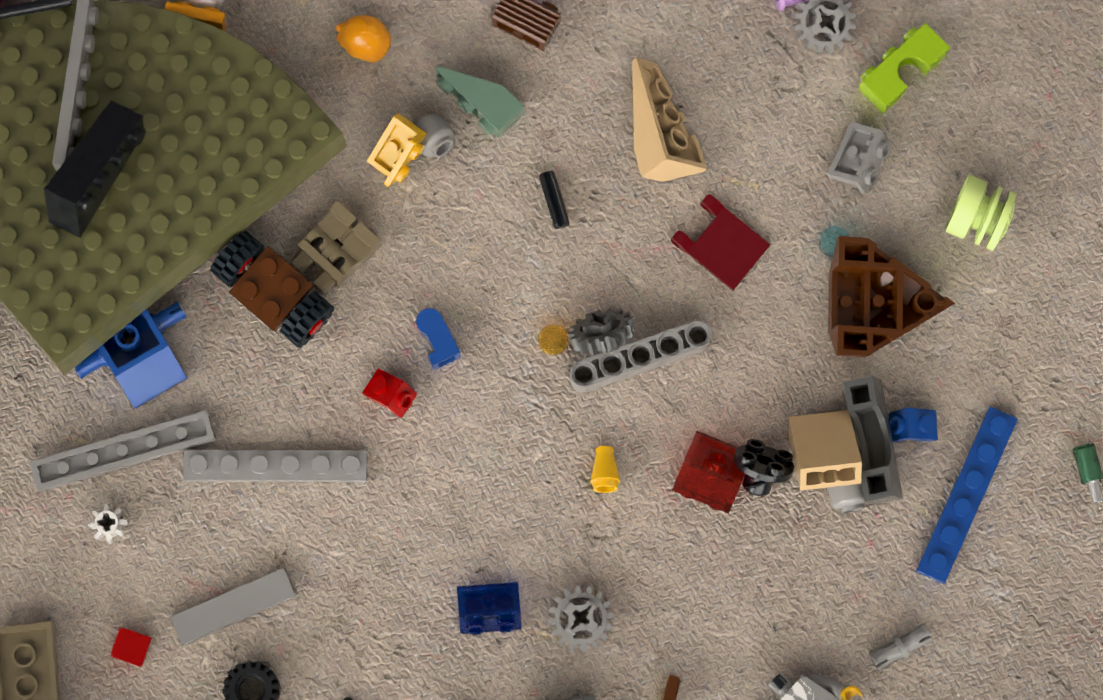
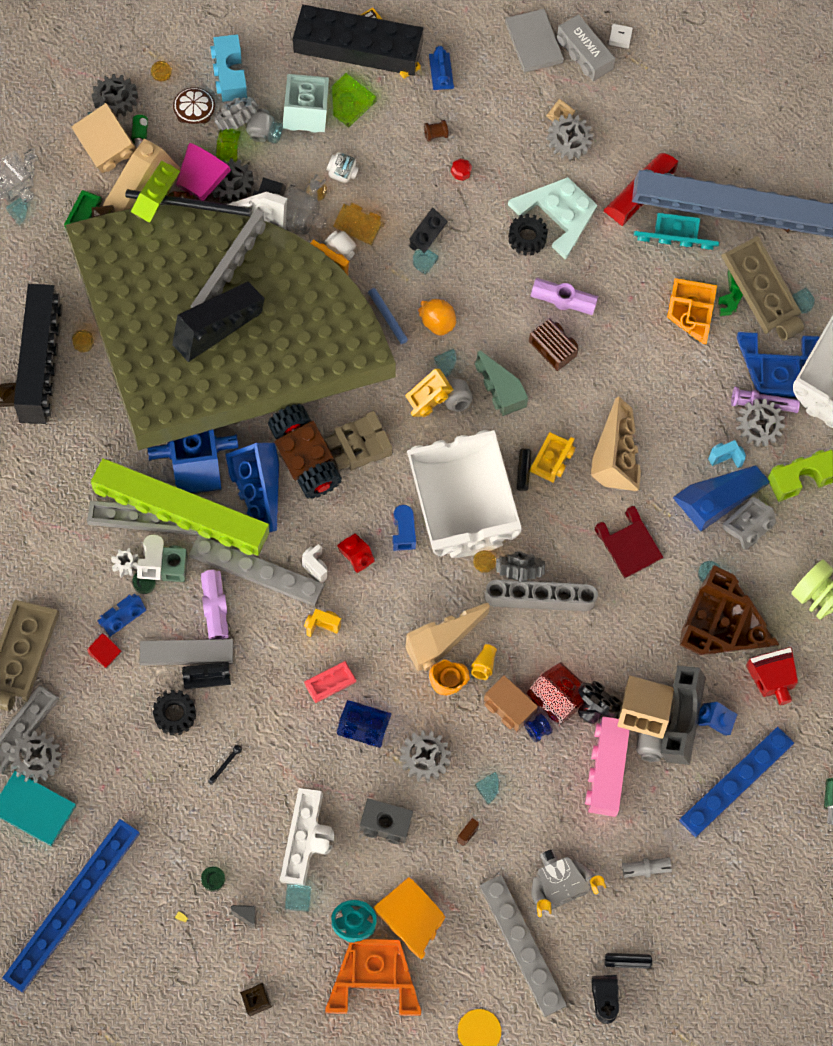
camera: 20 degrees right, 10 degrees down
none -> lime brick [91,458,269,556]
none -> blue hinge [97,593,146,637]
none -> clear green tile [132,573,156,594]
none -> white leg [137,535,164,580]
none -> sand green brick [161,545,187,582]
none -> black hinge [182,662,231,690]
none -> lavender piece [201,570,229,640]
none -> blue wedge [225,443,279,533]
none -> white bracket [302,544,327,583]
none -> yellow bracket [304,608,341,637]
none -> coral plate [304,661,356,703]
none -> medium blue bar [368,288,408,344]
none -> tan wedge [405,603,490,672]
none -> white cylinder [407,430,522,558]
none -> light orange hair [429,659,470,696]
none -> clear light blue tile [434,349,456,377]
none -> clear light blue tile [475,772,499,805]
none -> medium nougat brick [483,675,538,732]
none -> clear blue wheel [524,713,552,743]
none -> yellow bracket [530,432,576,483]
none -> bright pink brick [585,716,629,817]
none -> blue wedge [673,465,770,532]
none -> medium azure bracket [708,440,746,468]
none -> red torso [746,647,798,705]

